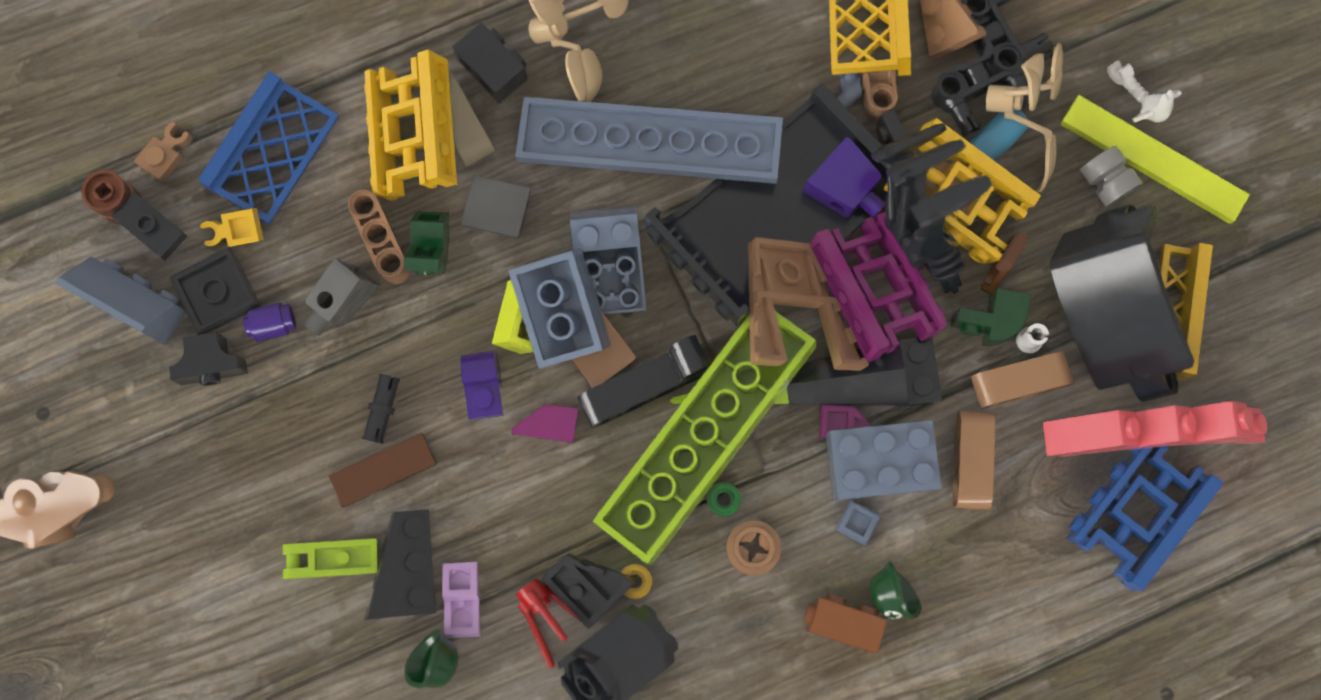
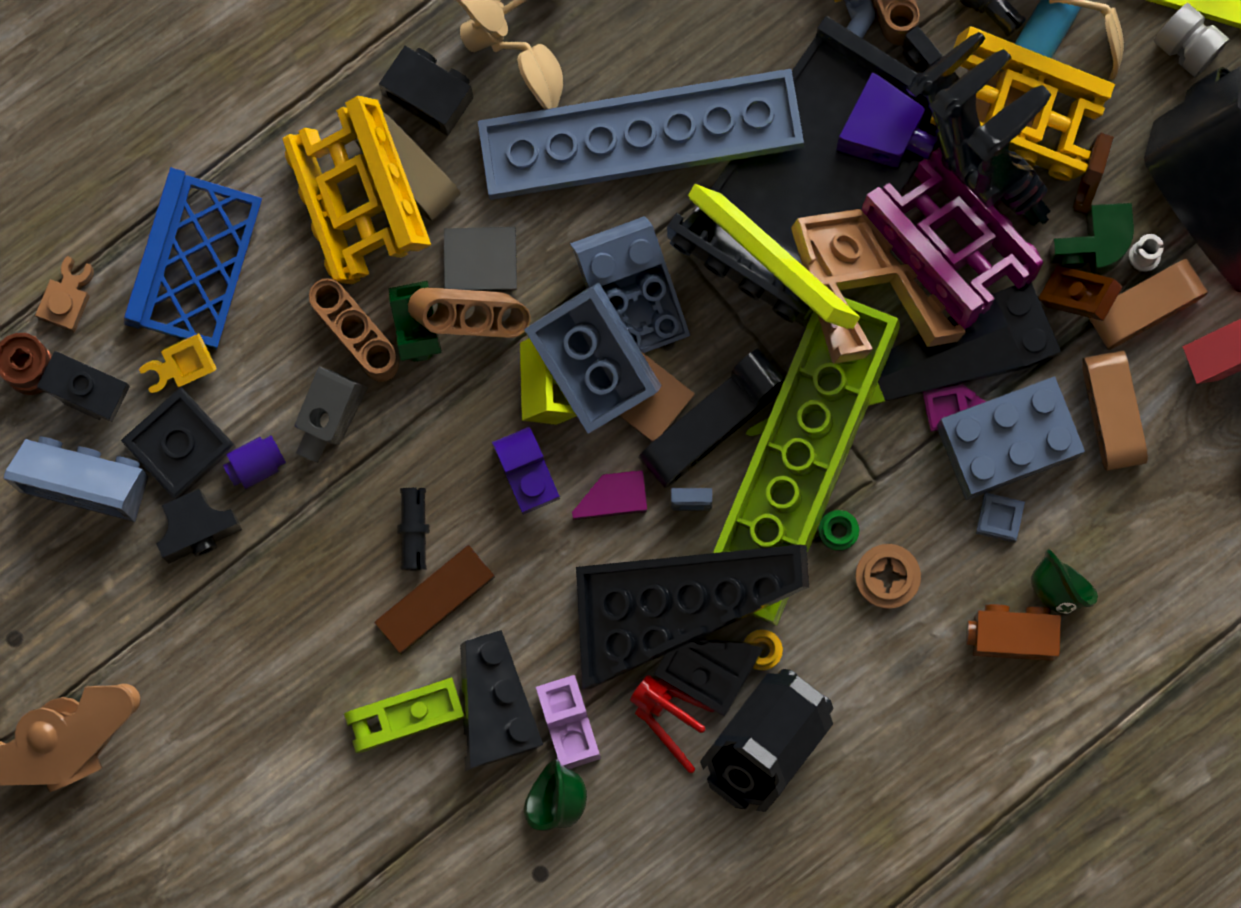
camera: 10 degrees left, 0 degrees up
none -> medium nougat beam [408,288,531,338]
none -> black wing [576,545,809,689]
none -> sand blue tile [671,488,712,511]
none -> neon yellow tile [688,184,860,329]
none -> reddish brown plate [1039,265,1122,321]

